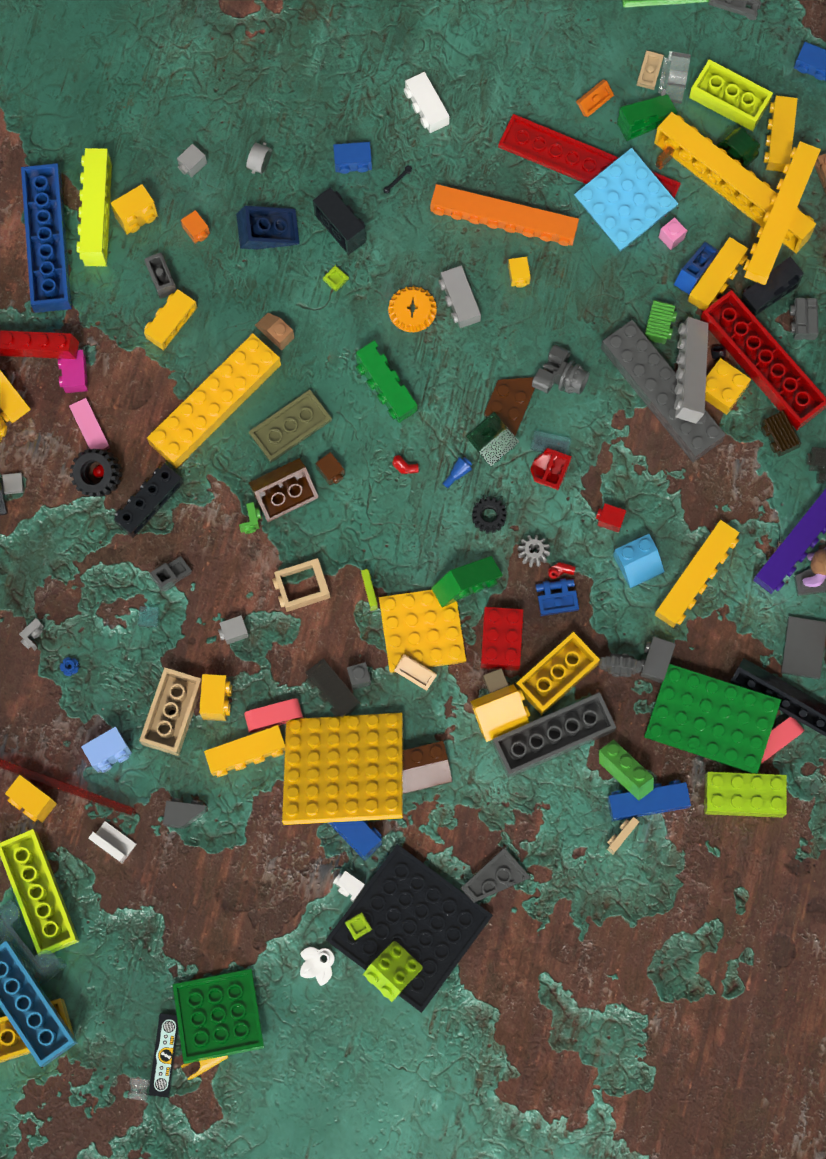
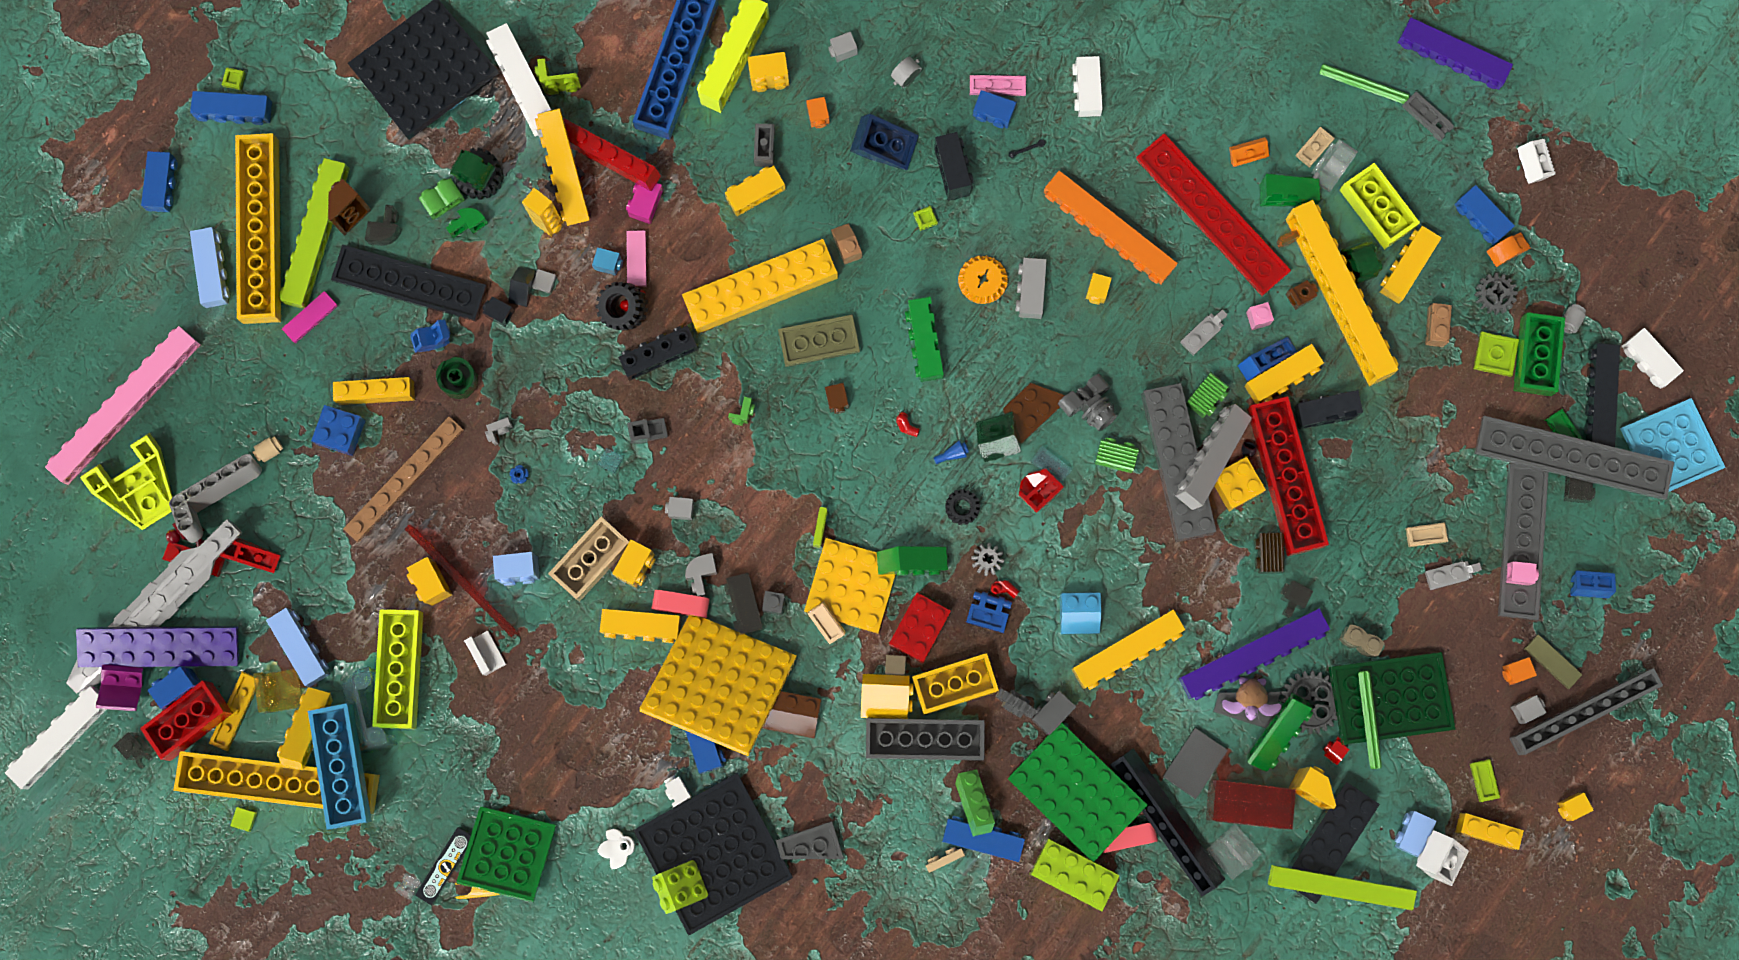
camera: 25 degrees right, 5 degrees up
dark grey slope [163,798,207,829] -> none
reddish brown slope [249,458,319,522] -> none
tan window [272,558,330,612] -> none
lime tile [345,912,372,940] -> none
medium azure plate [574,148,678,252] -> none
red brick [596,503,626,533] -> none
yellow brick [743,141,821,285] -> none
dark grey brick [789,298,819,340] -> none
none -> dark azure brick [592,247,623,276]
none -> light grey brick [685,553,717,597]
none -> bright pink tile [970,75,1026,96]
none -> bright green brick [1095,438,1139,473]
none -> light grey hinge [1180,310,1227,356]
none -> reddish brown brick [1285,280,1318,310]

